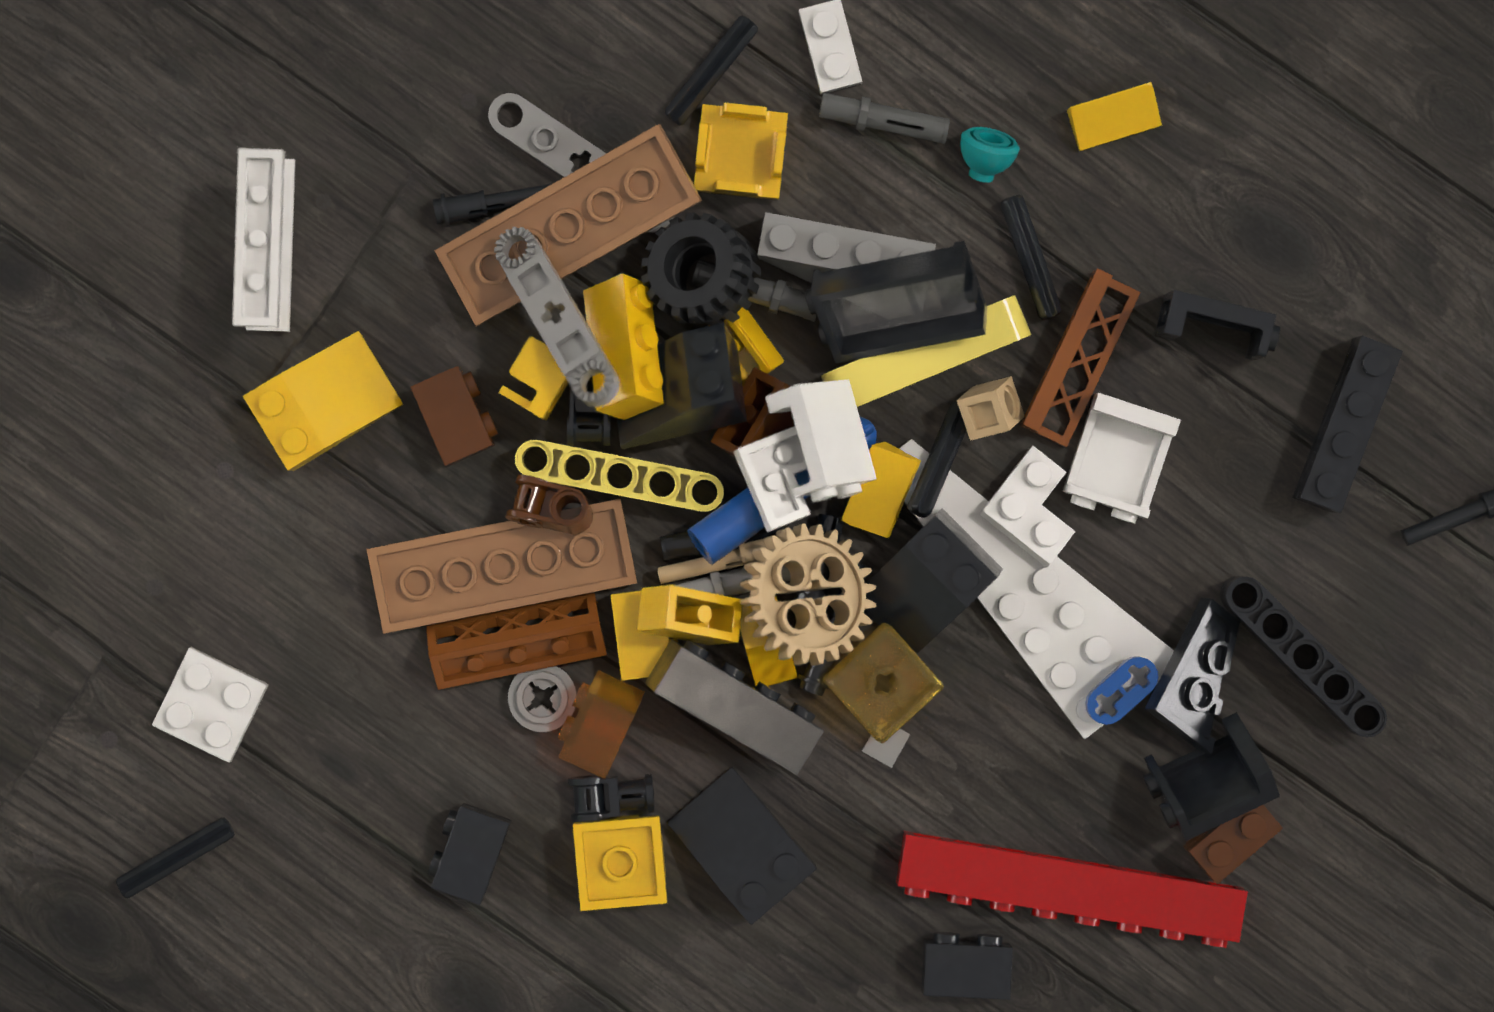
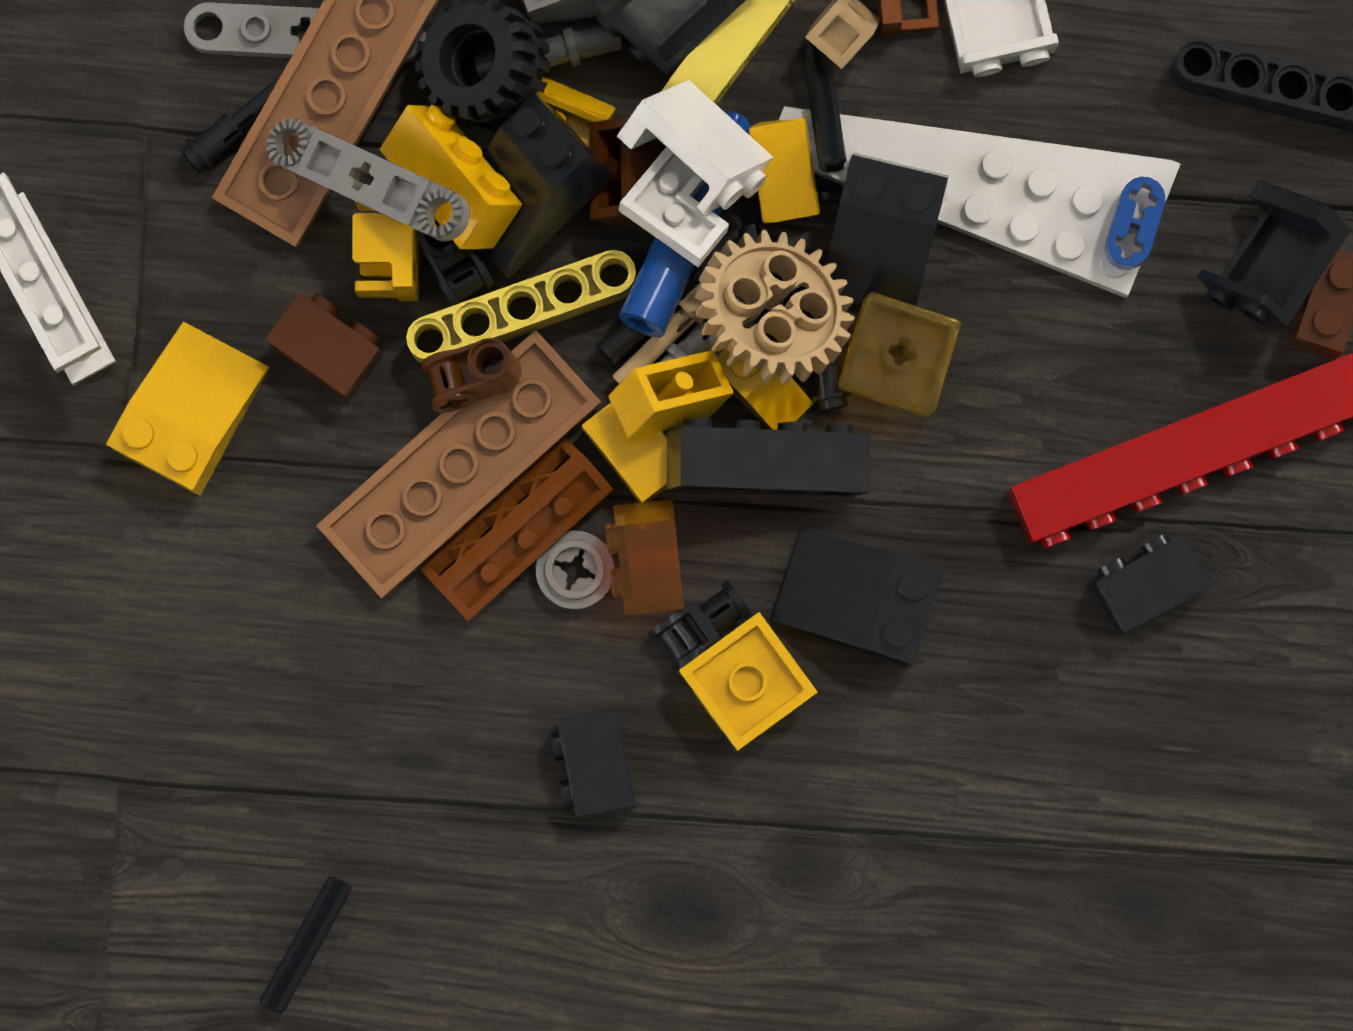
camera: 30 degrees left, 5 degrees down
white plate [152,647,269,763] -> none
light grey sticker [862,718,910,768] -> none
white plate [979,446,1075,567] -> none
black wing [1145,598,1240,754] -> none

